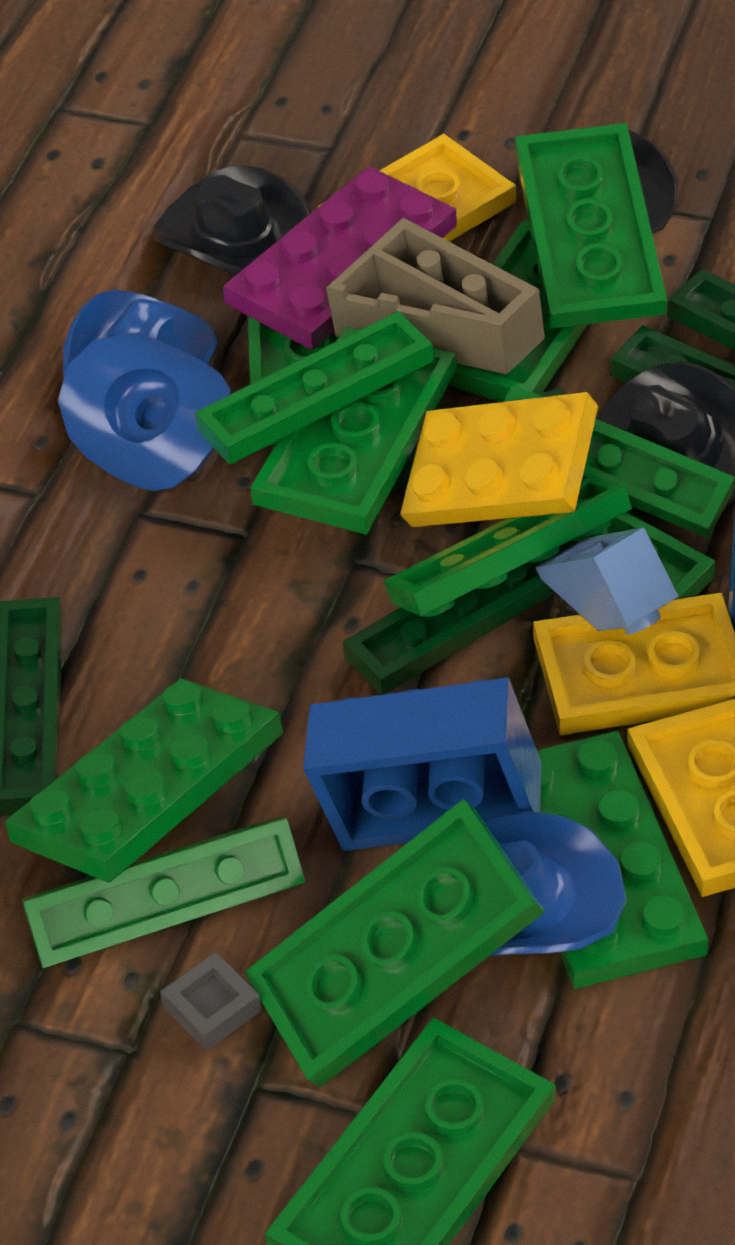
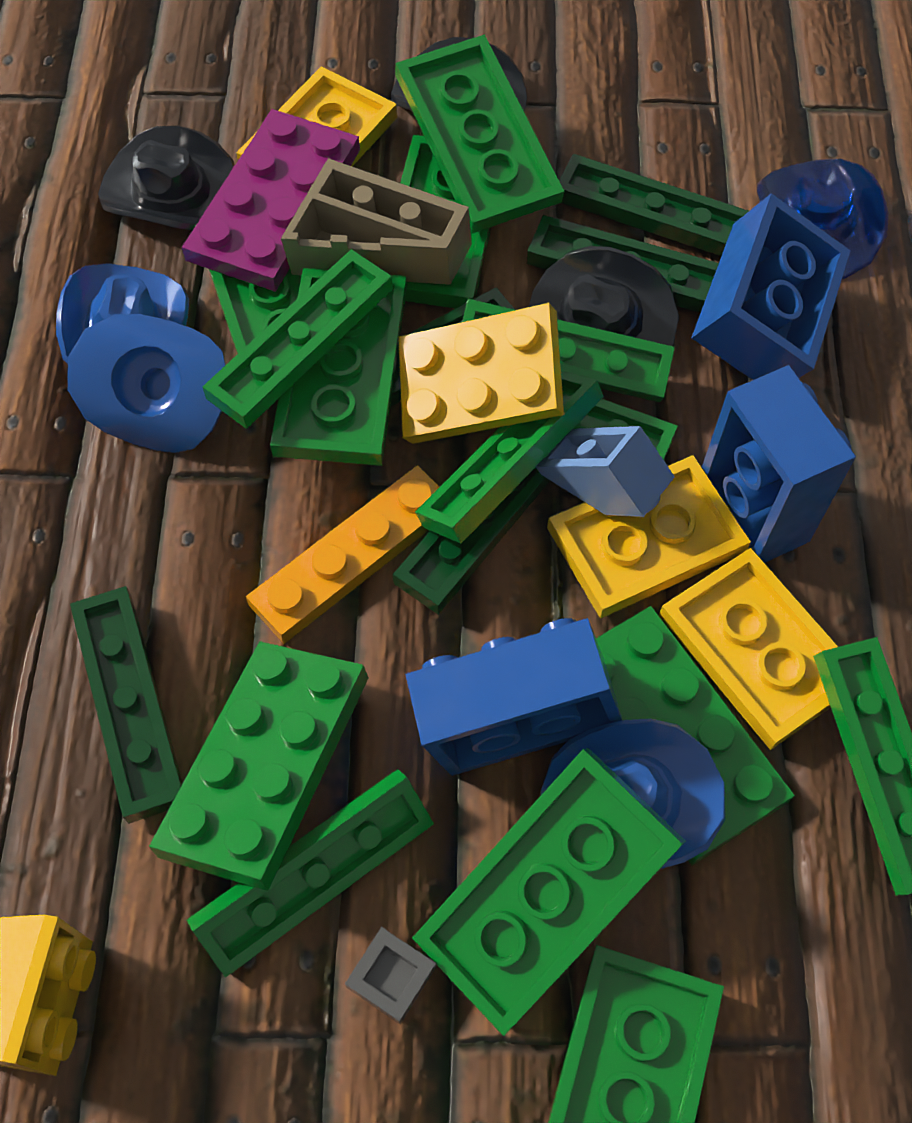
camera: 20 degrees left, 15 degrees up
none -> light orange plate [246,465,439,644]

